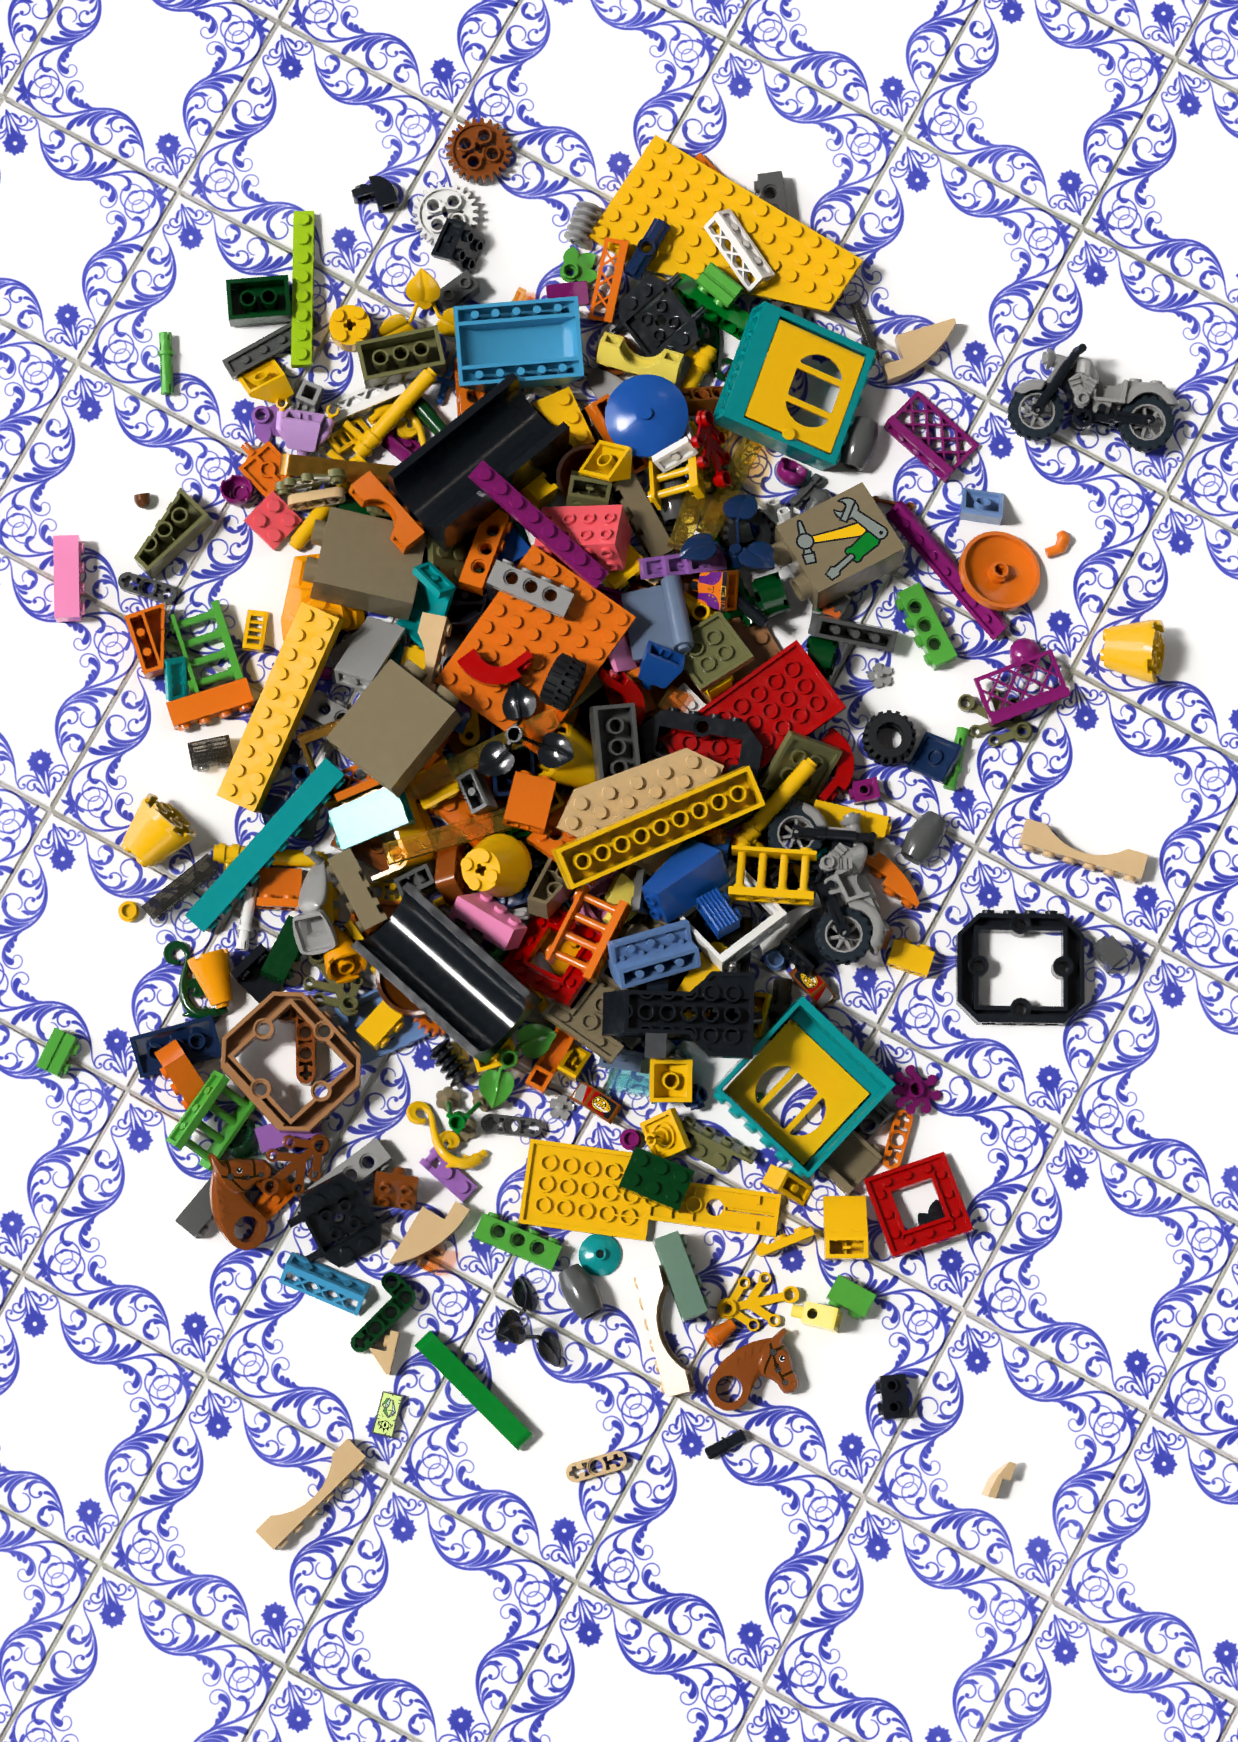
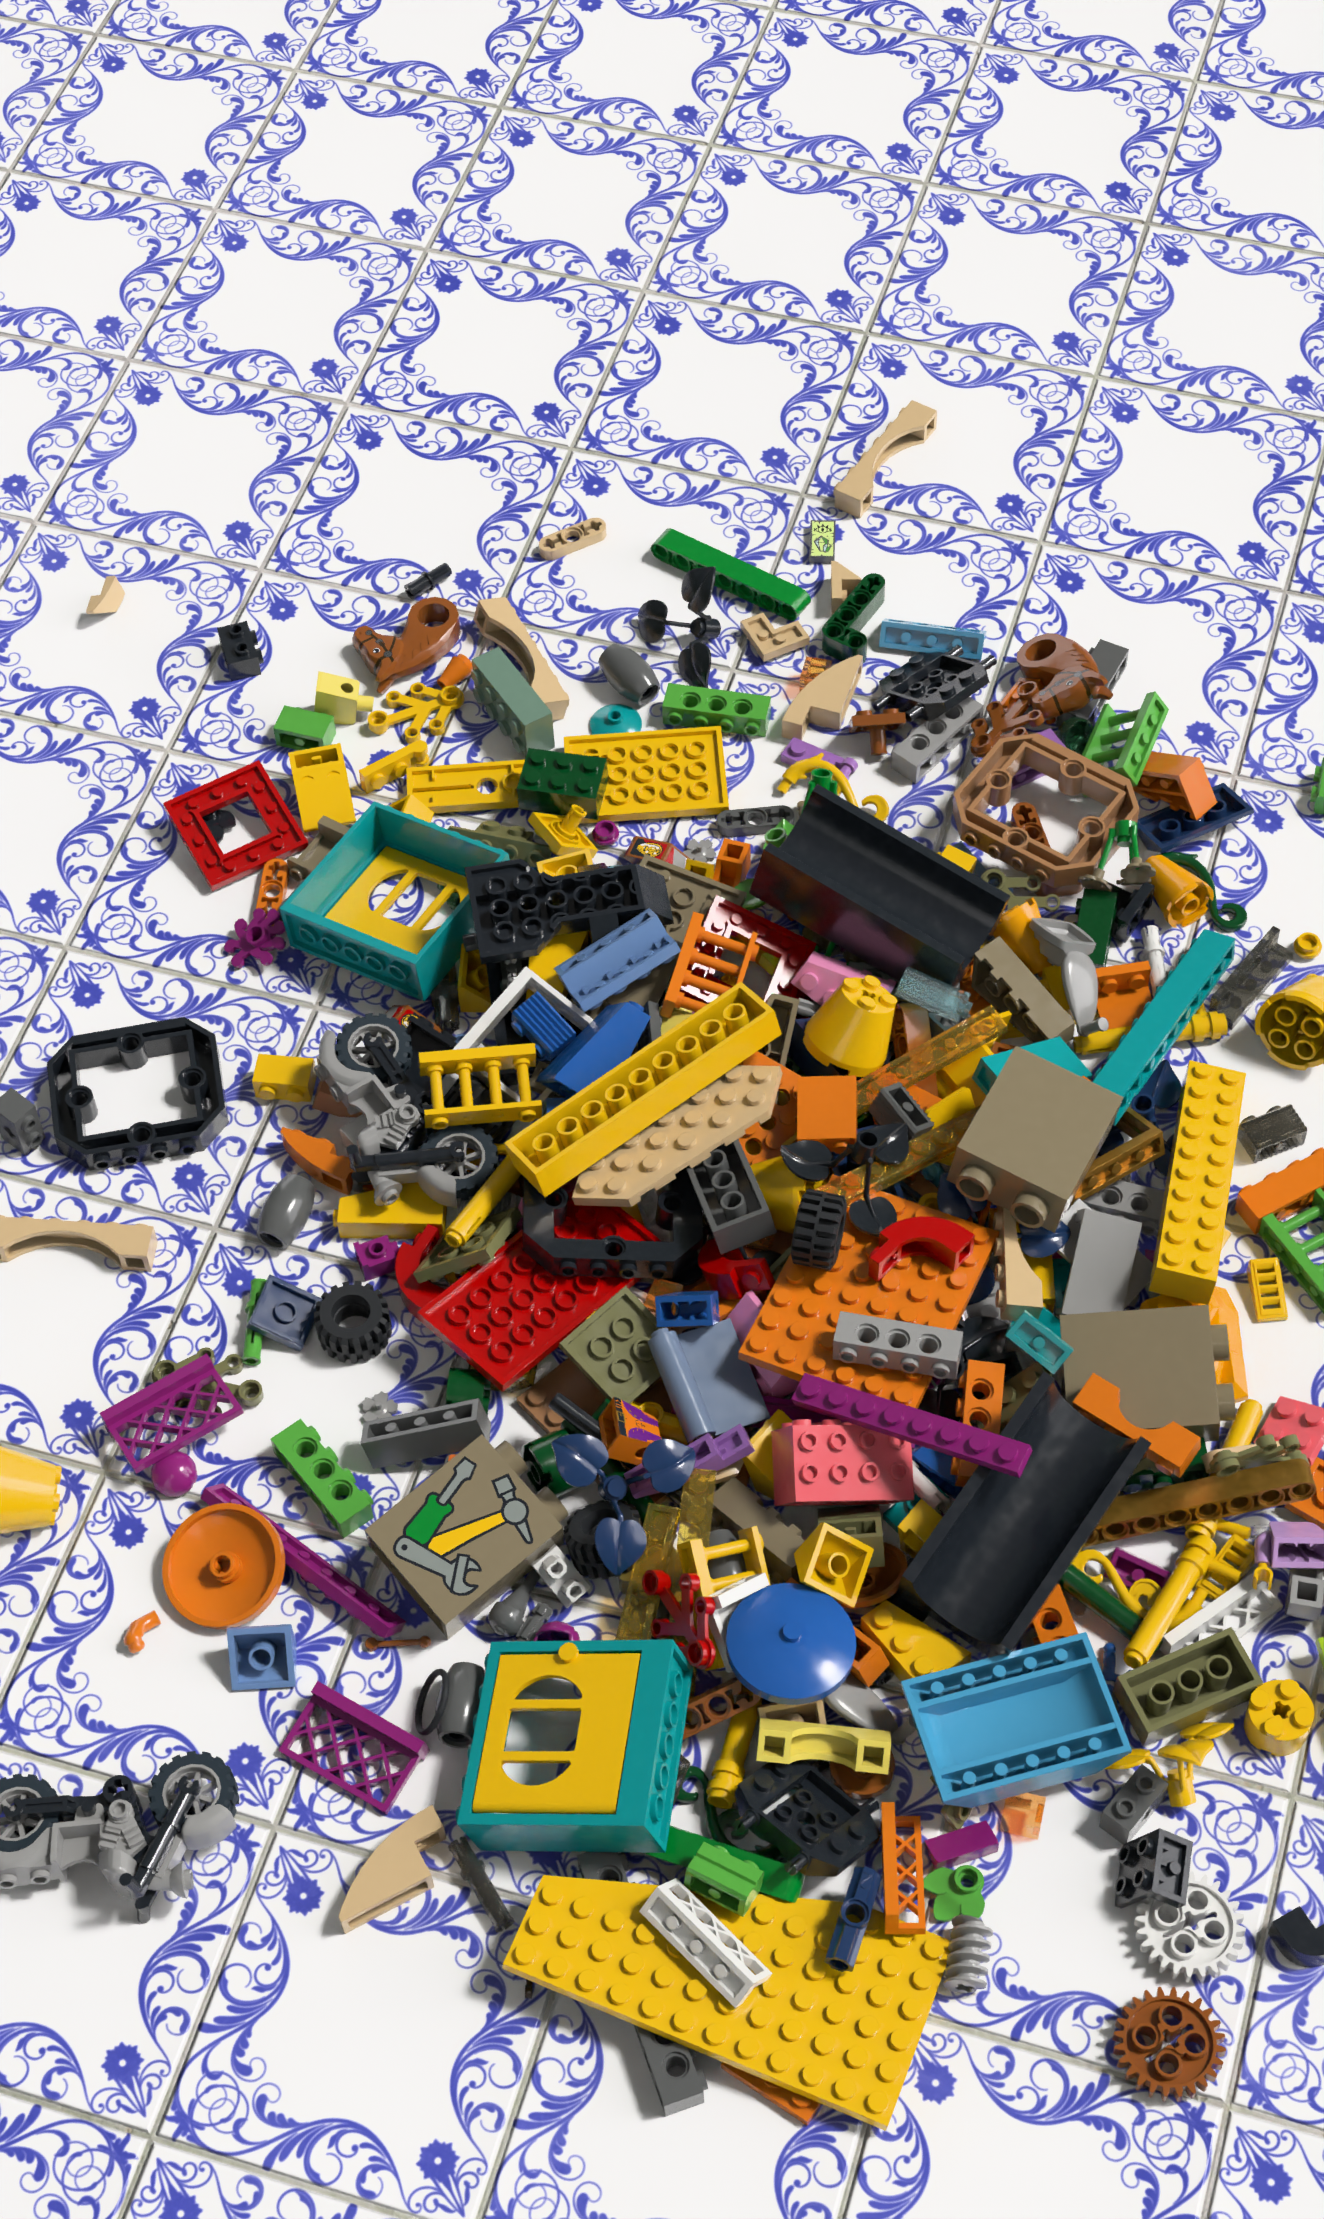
camera: 175 degrees right, 25 degrees down
none -> black tyre [415,1669,450,1736]
none -> tan plate [740,613,810,662]
none -> clear light blue brick [894,966,973,1023]
none -> plant [1078,820,1156,892]

